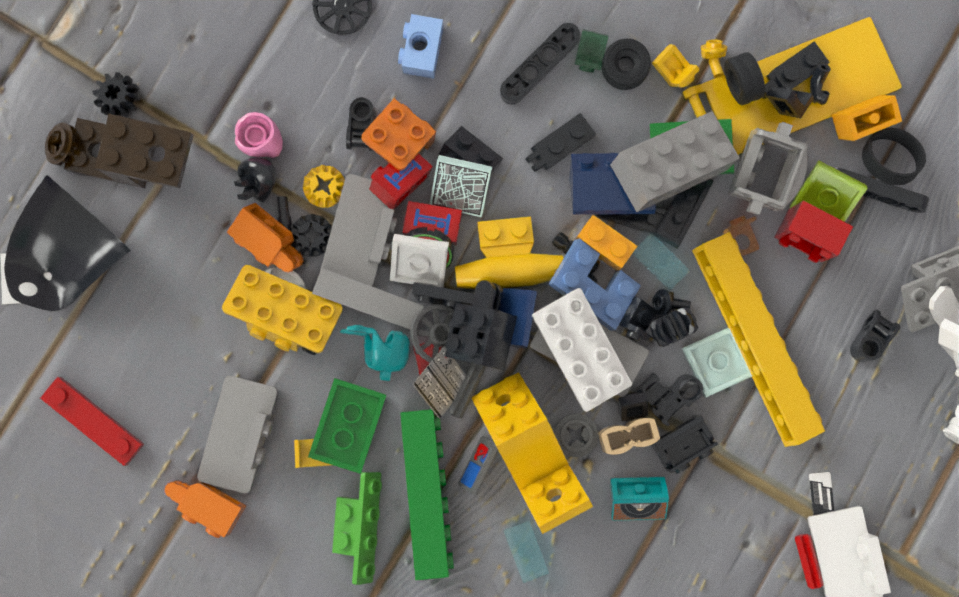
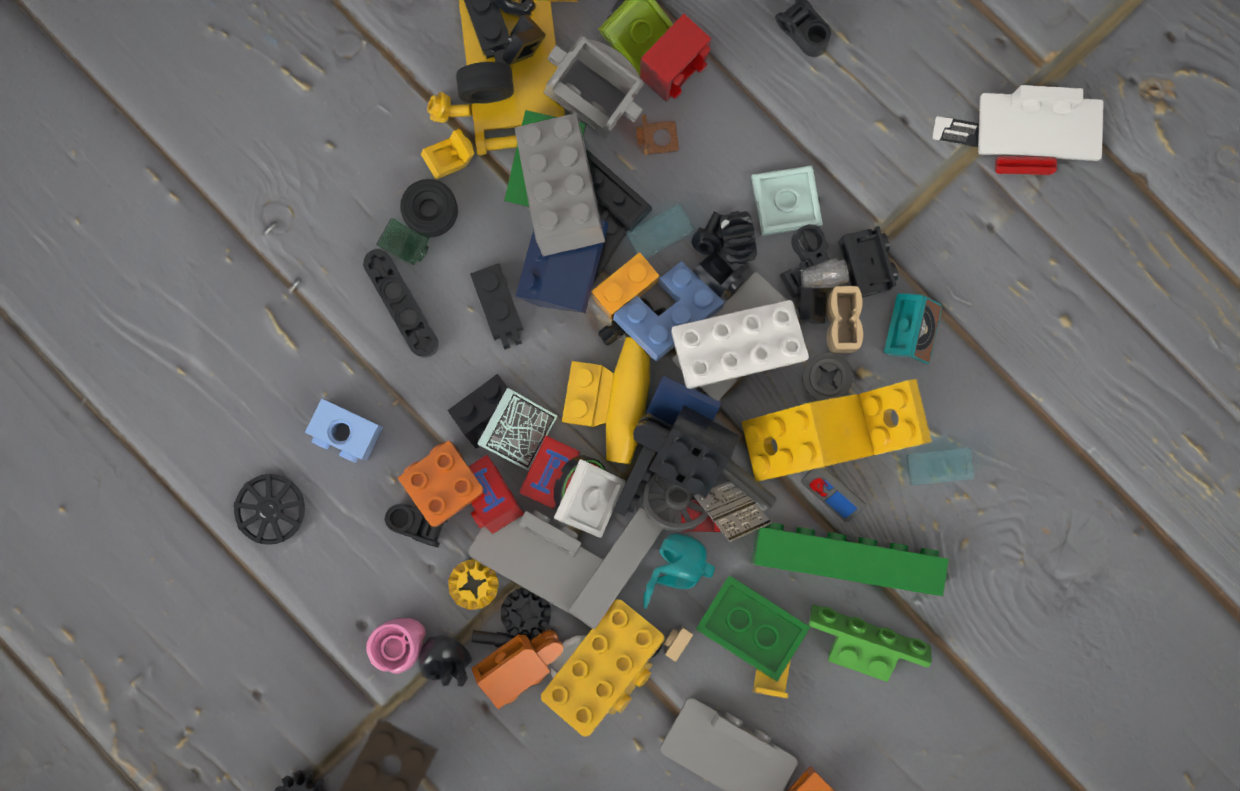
camera: 75 degrees left, 0 degrees up
yellow brick [692,232,825,447] -> none
none -> tan plate [663,625,693,662]
none -> clear cone [801,257,849,288]

